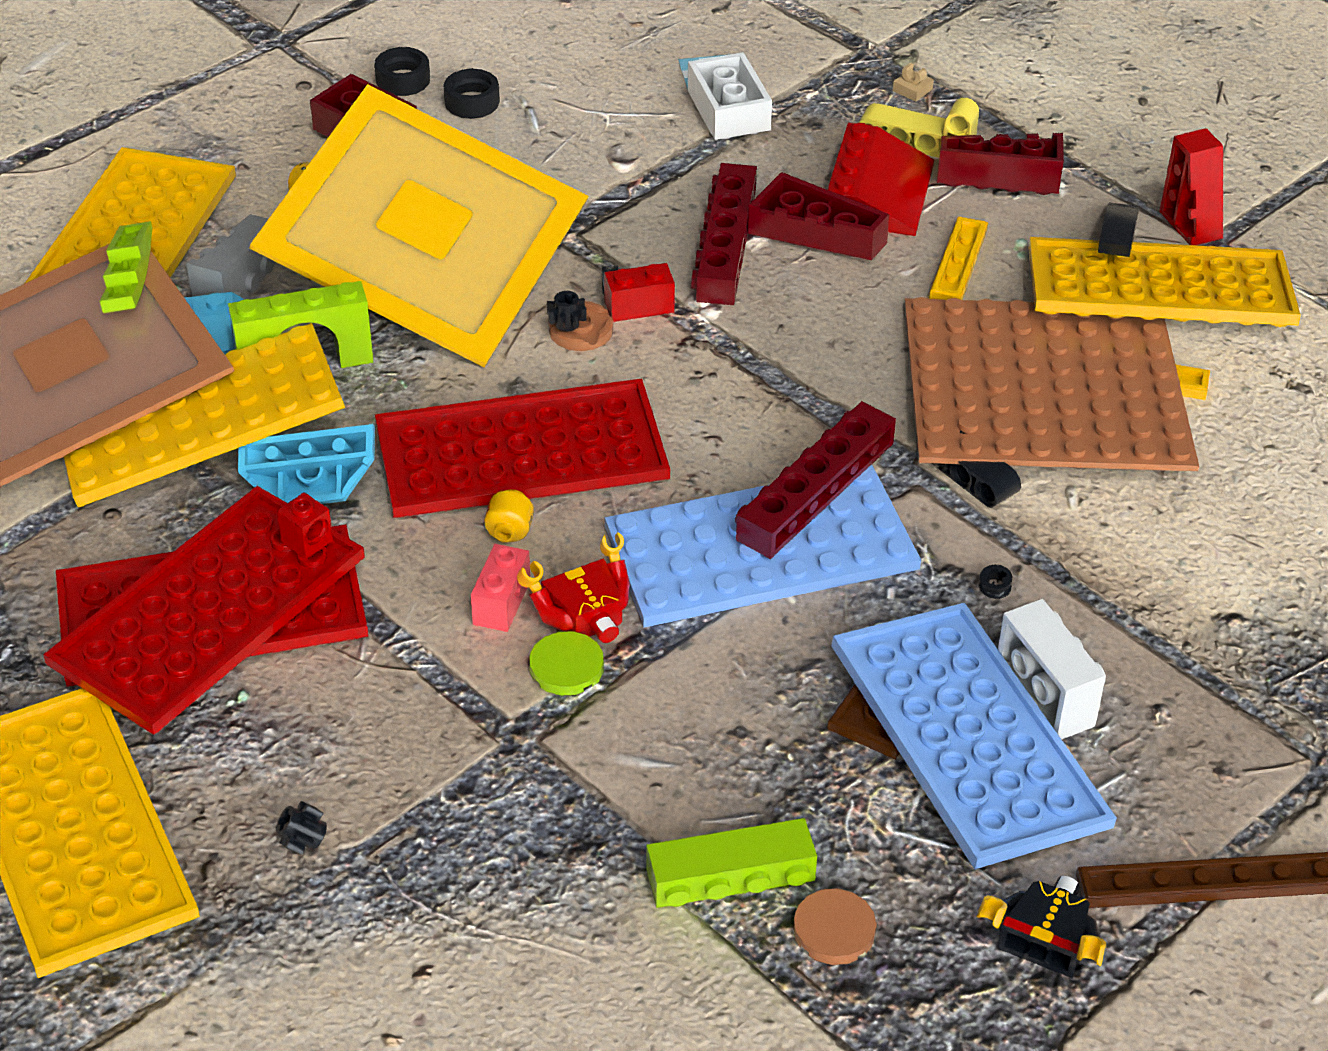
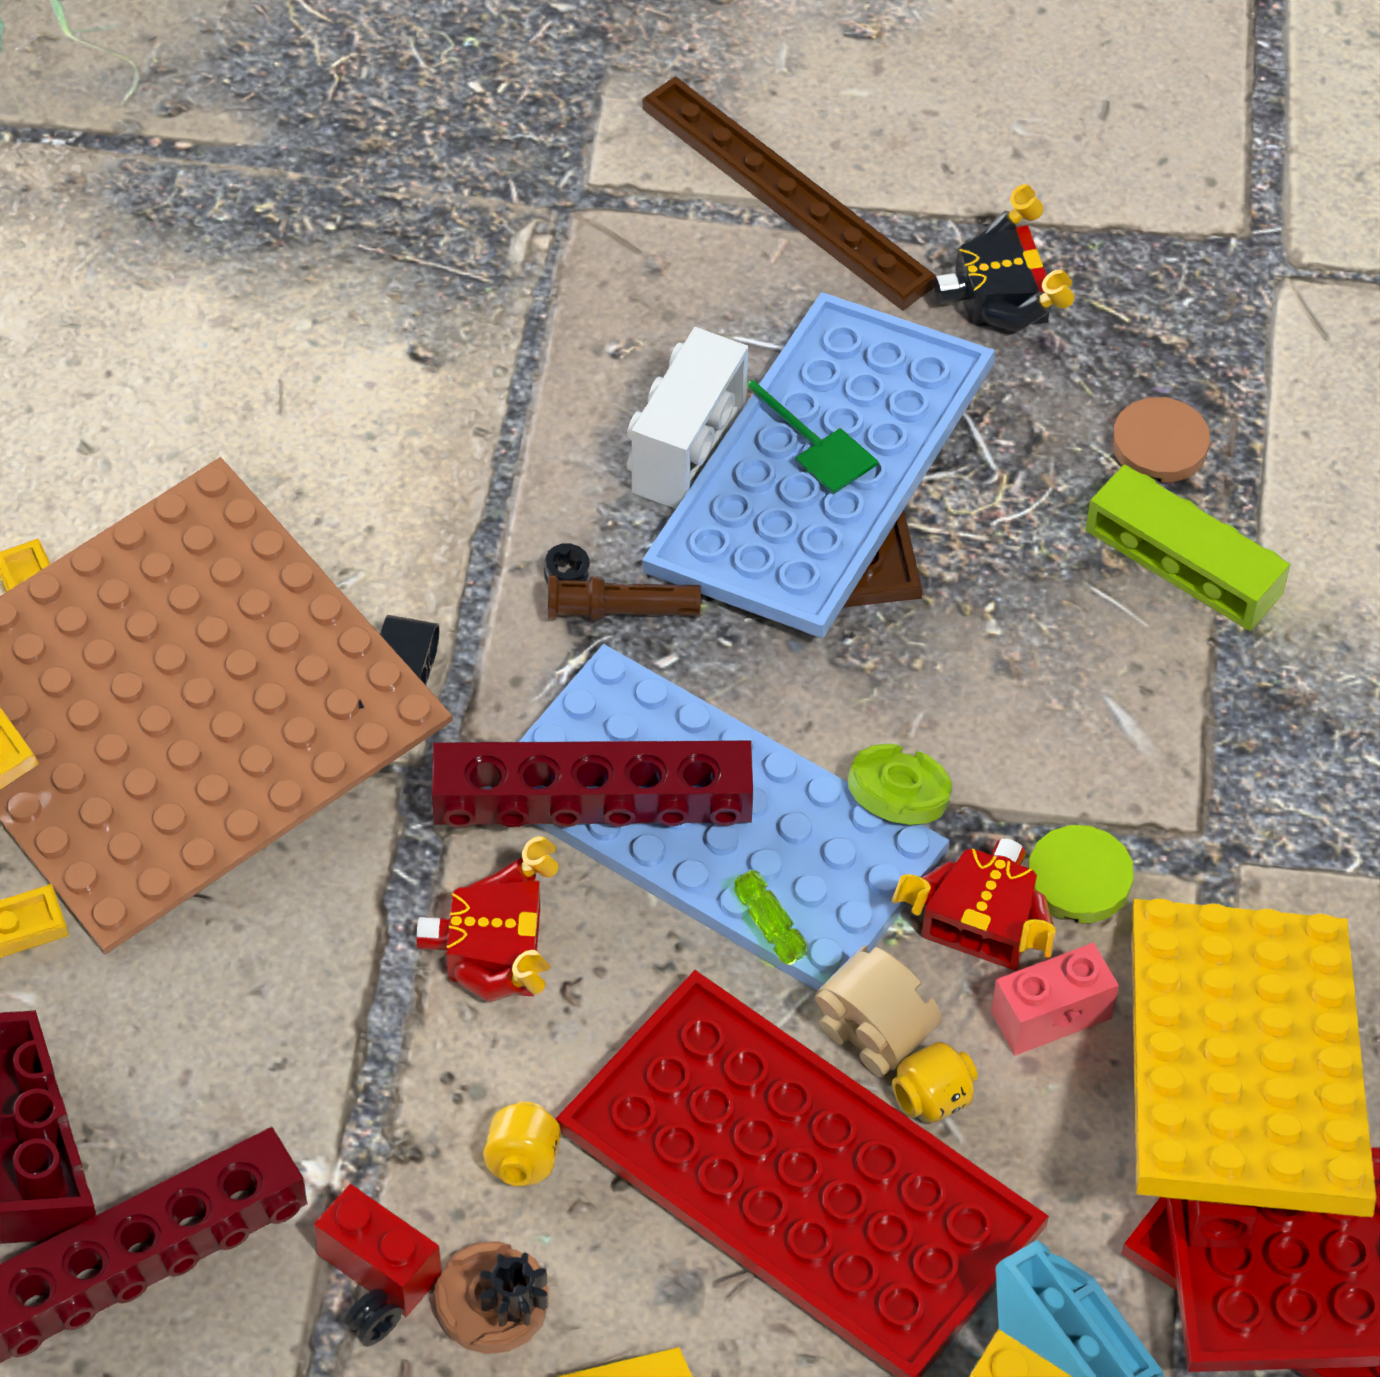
camera: 130 degrees left, 10 degrees up
none -> red torso [417,836,559,1002]
none -> yellow head [483,1102,561,1186]
none -> reddish brown pin [548,575,701,621]
none -> clear neon green axle [734,870,808,965]
none -> green piece [747,380,879,495]
none -> tan brick [815,945,942,1077]
none -> lime tile [848,744,952,825]
none -> yellow plate [1131,899,1376,1217]

